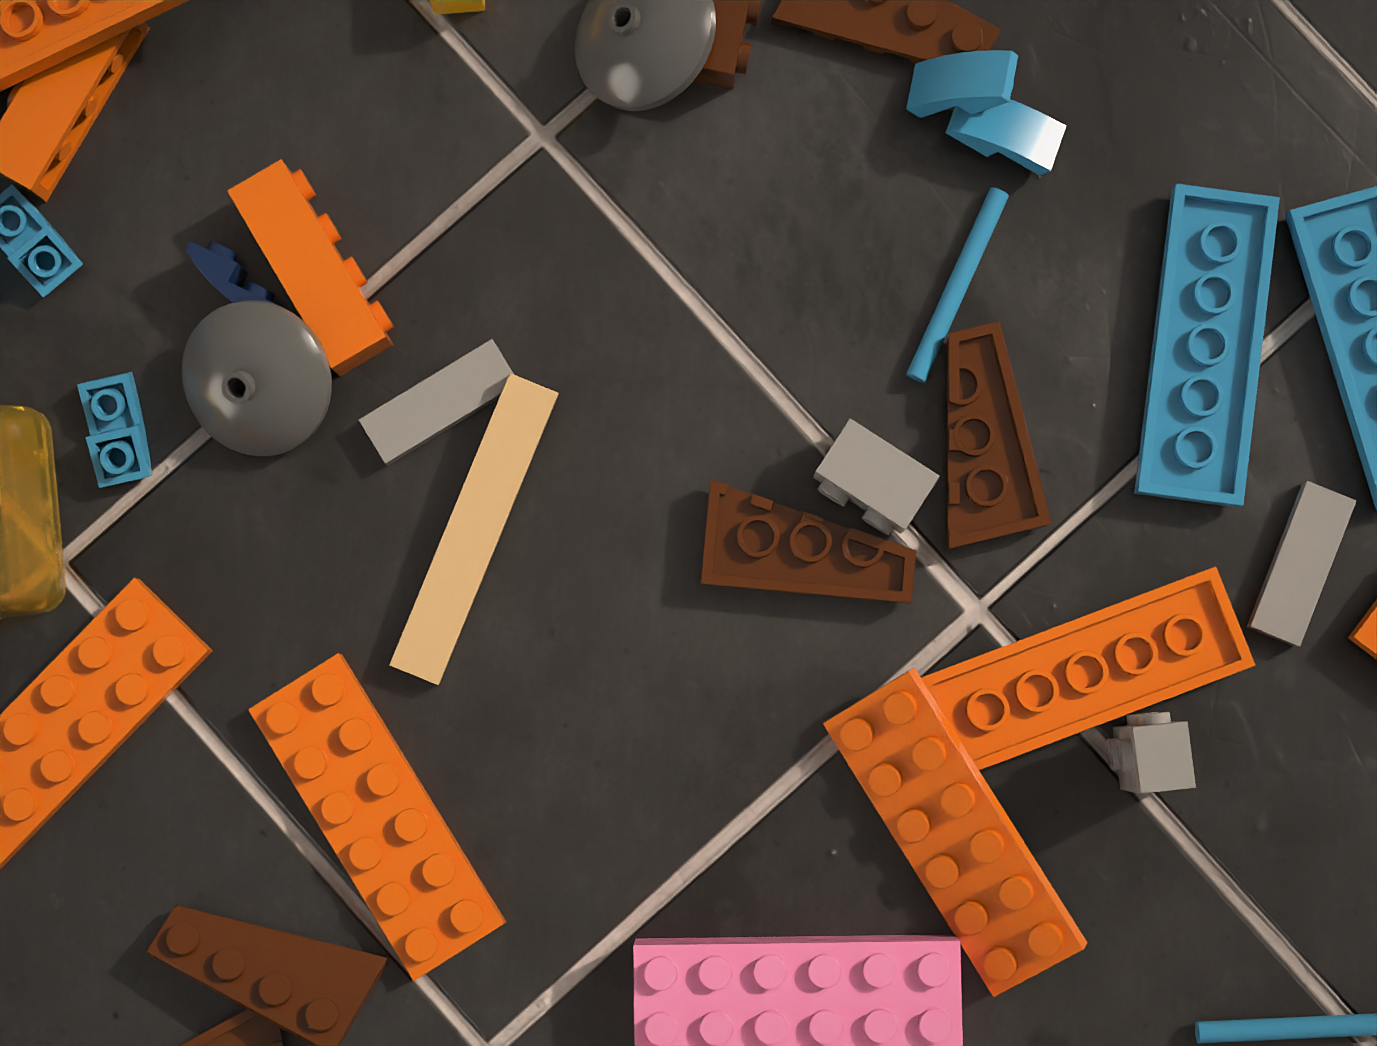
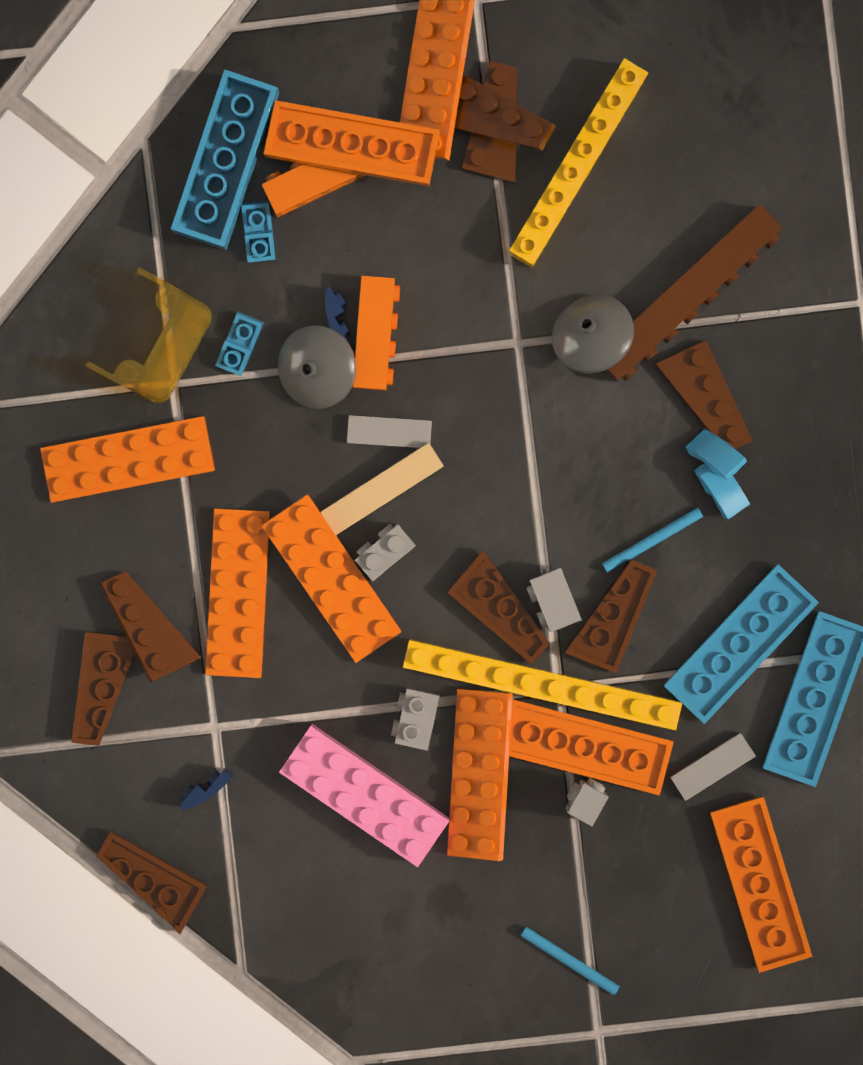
camera: 30 degrees right, 5 degrees up
none -> orange plate [262,494,402,663]
none -> light grey brick [355,524,416,581]
none -> light grey brick [391,687,440,751]
none -> yellow brick [403,639,682,730]

